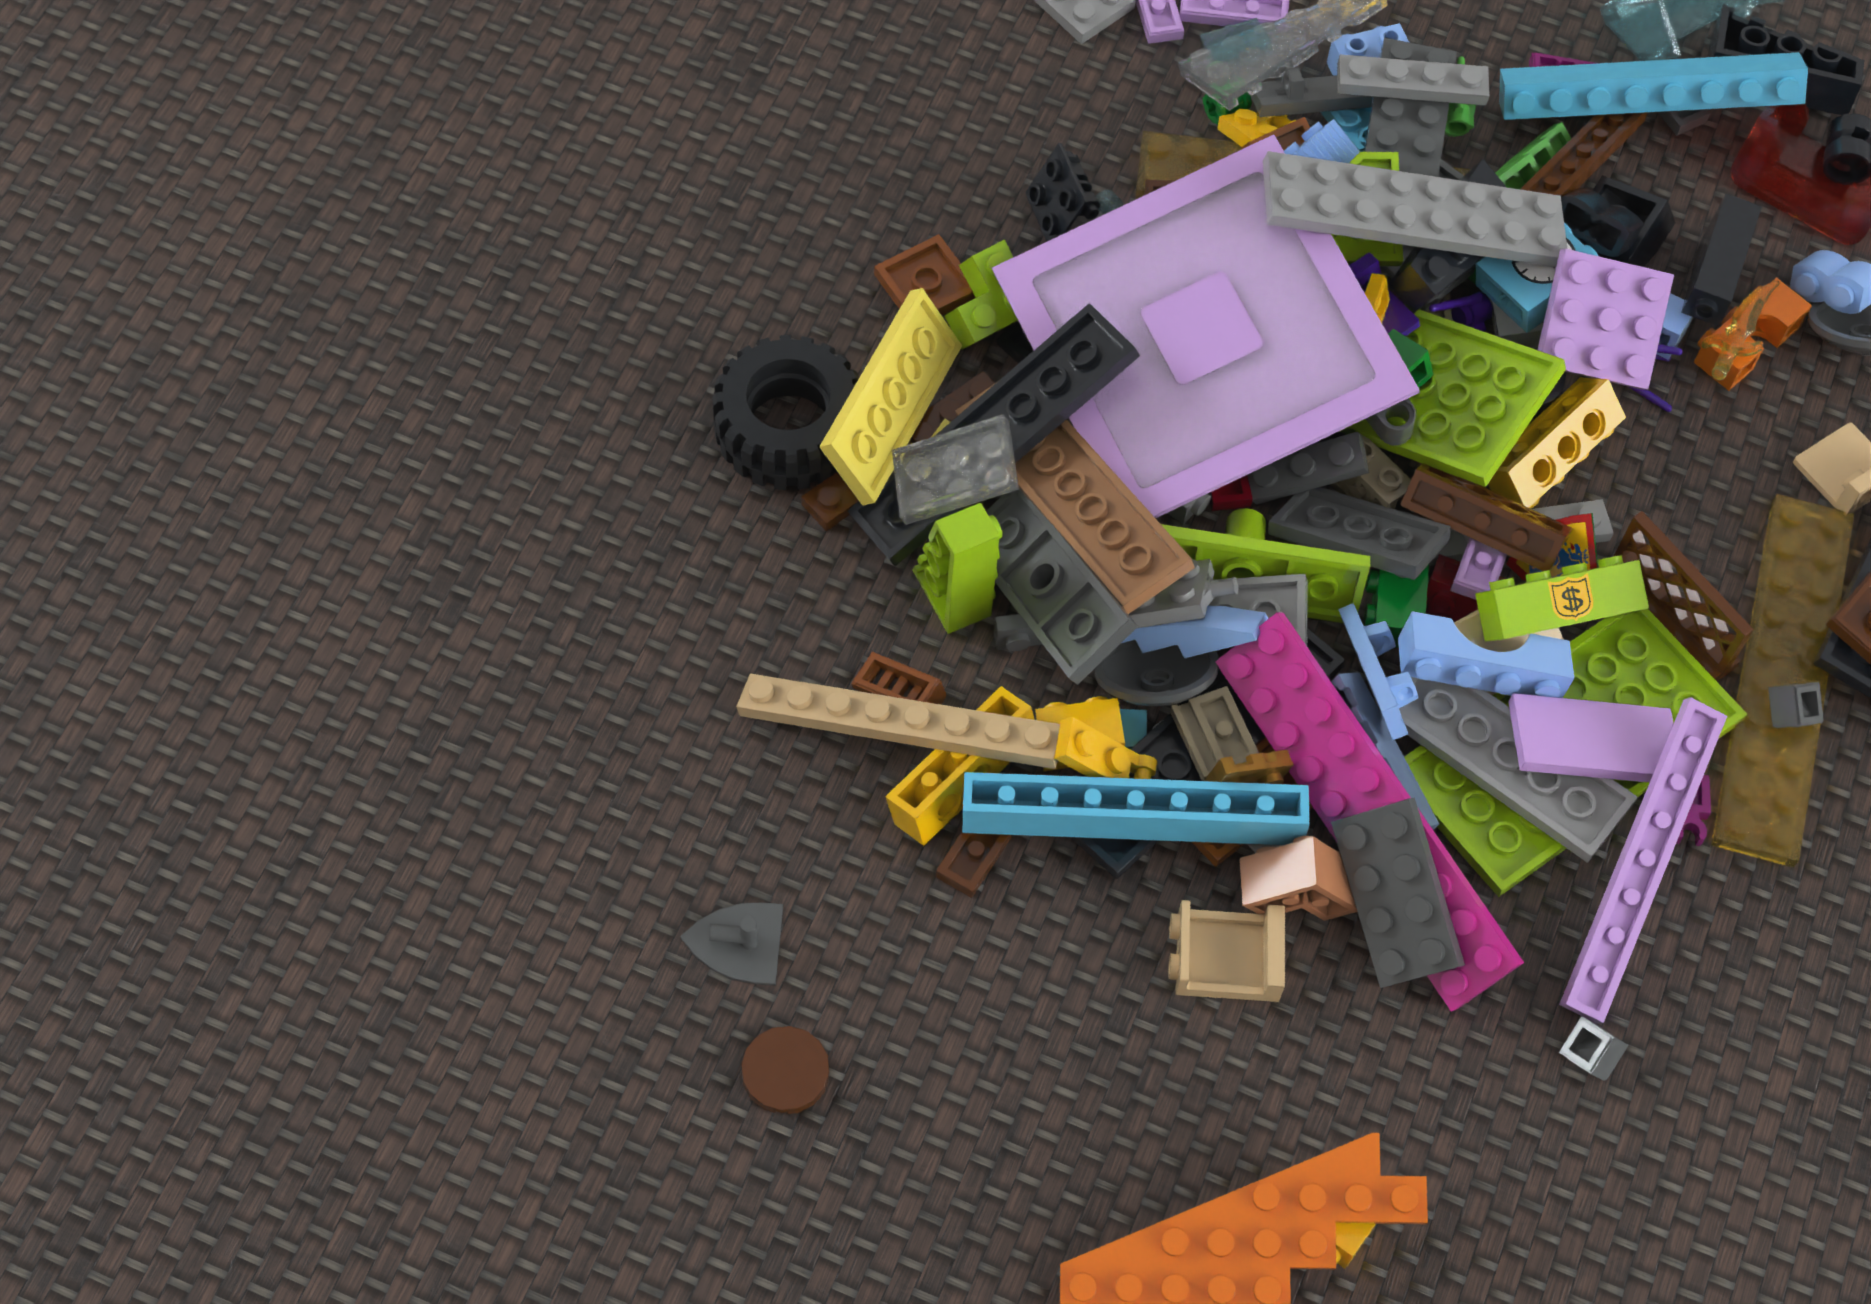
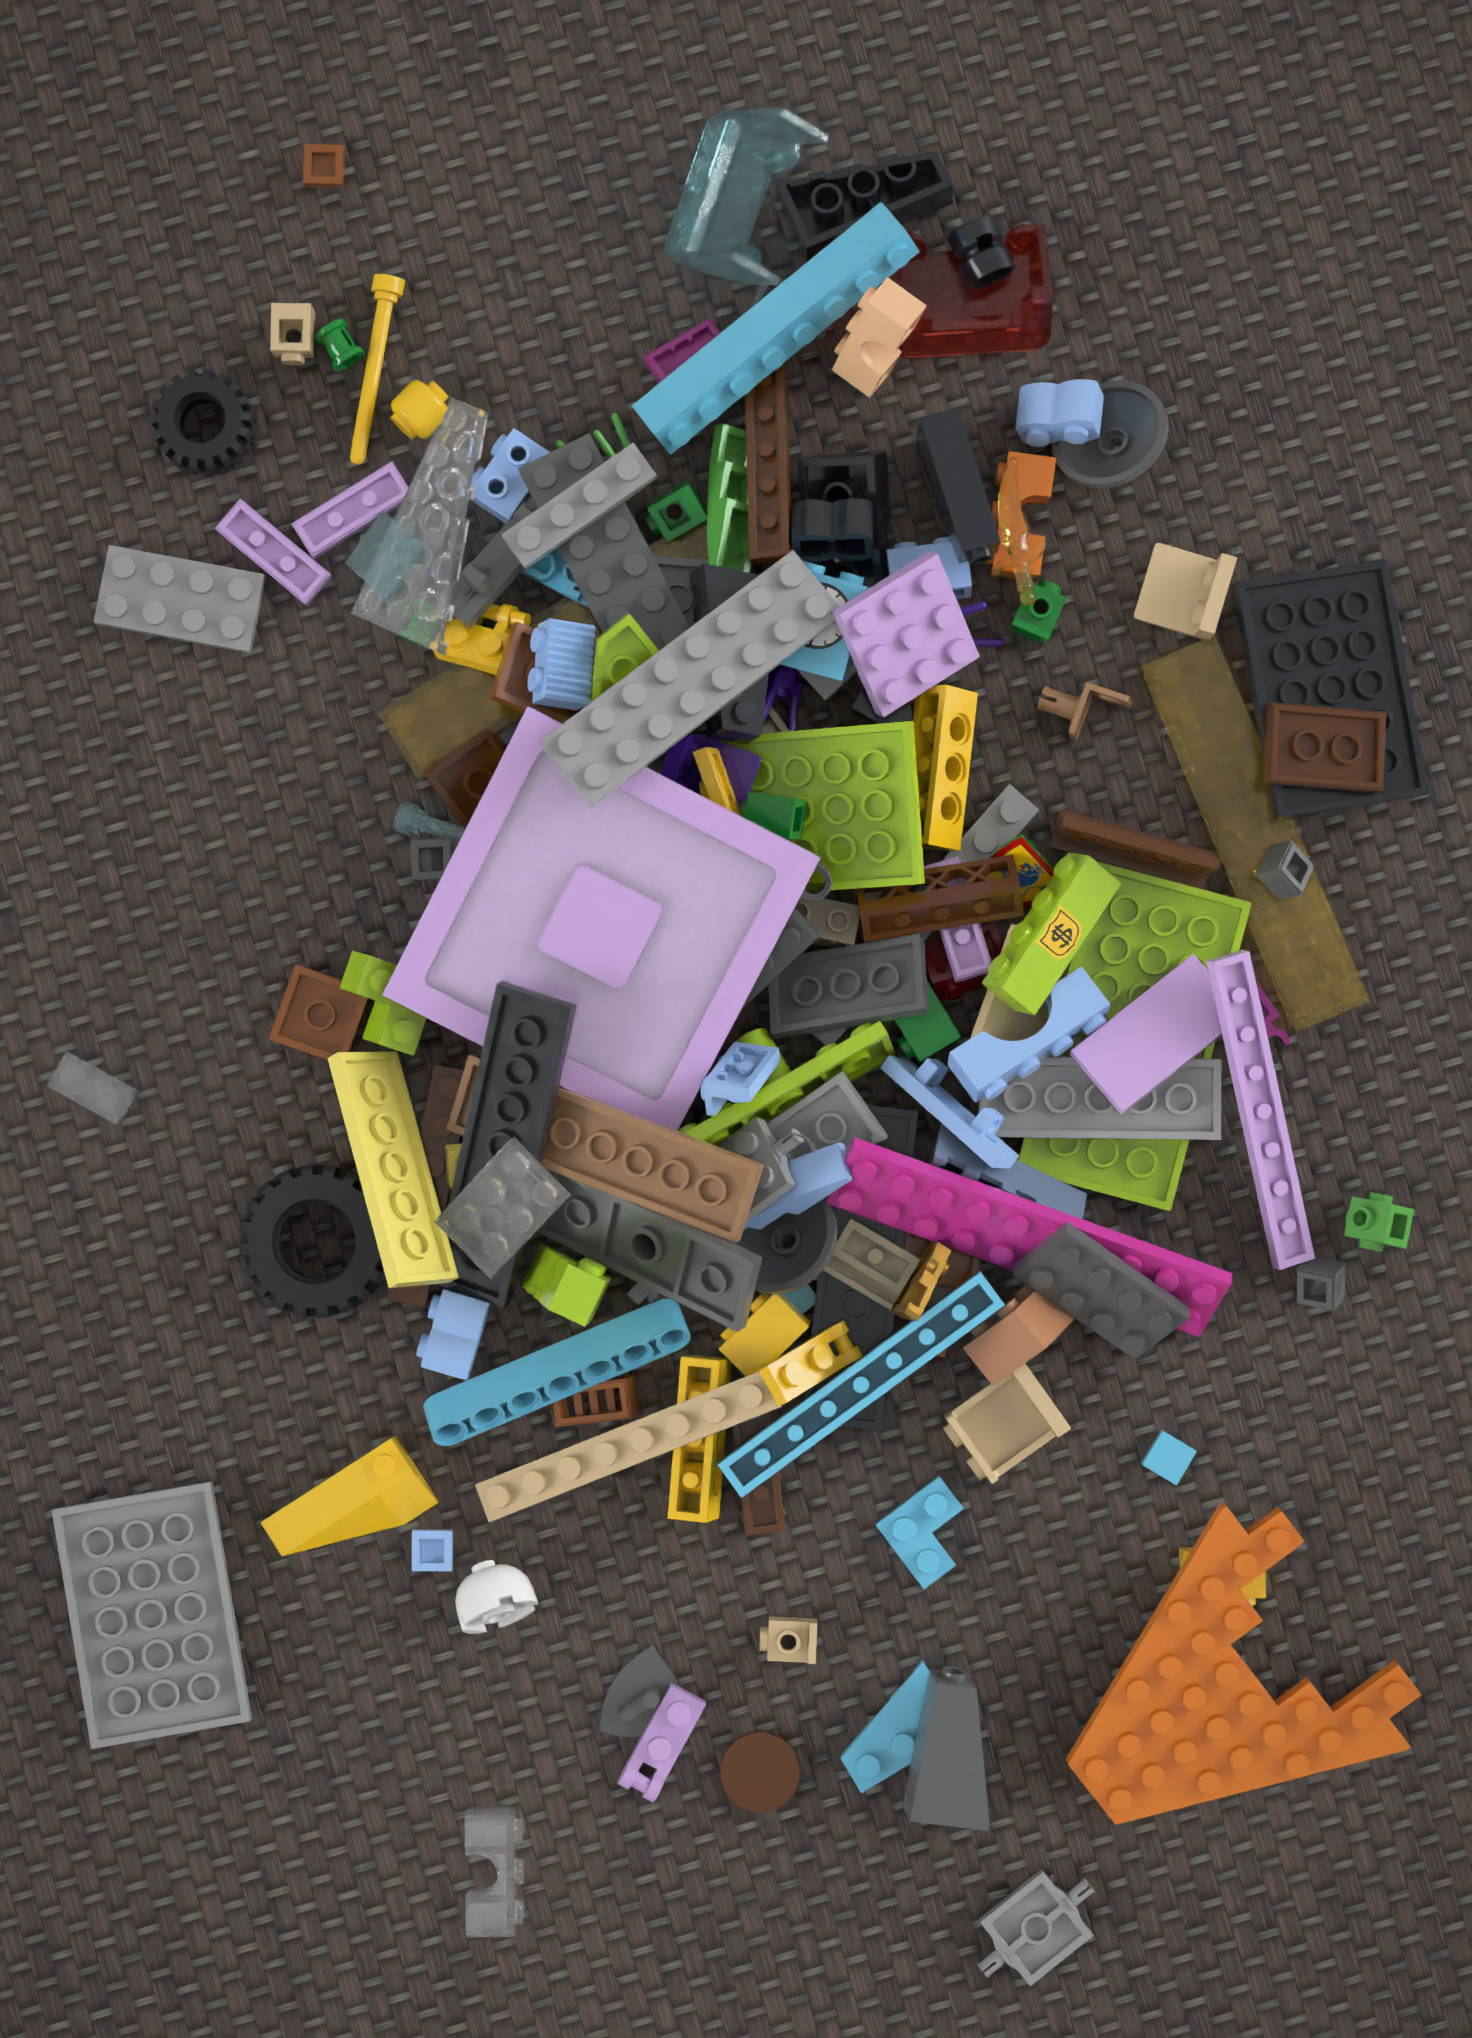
camera: 30 degrees left, 25 degrees up
black hinge [1025,143,1100,241] -> none
none -> clear plate [47,1051,138,1125]
none -> light grey plate [52,1481,252,1749]
none -> yellow wedge [261,1435,439,1556]
none -> light blue plate [412,1529,453,1571]
none -> light blue brick [416,1289,491,1380]
none -> medium azure beam [423,1299,691,1446]
none -> white cylinder [455,1560,538,1634]
none -> clear arch [465,1807,524,1937]
none -> lavender plate [617,1682,706,1802]
none -> green brick [644,478,707,543]
none -> light blue bracket [701,1042,780,1116]
none -> tan brick [759,1616,817,1664]
none -> light nougat arch [832,277,926,398]
none -> medium azure wing [840,1659,929,1793]
none -> medium azure plate [875,1475,964,1589]
none -> dark grey slope [902,1666,990,1831]
none -> green brick [1009,579,1067,646]
none -> medium nougat bracket [1037,682,1132,741]
none -> medium azure tile [1141,1430,1197,1486]
none -> bright green brick [1344,1192,1414,1252]

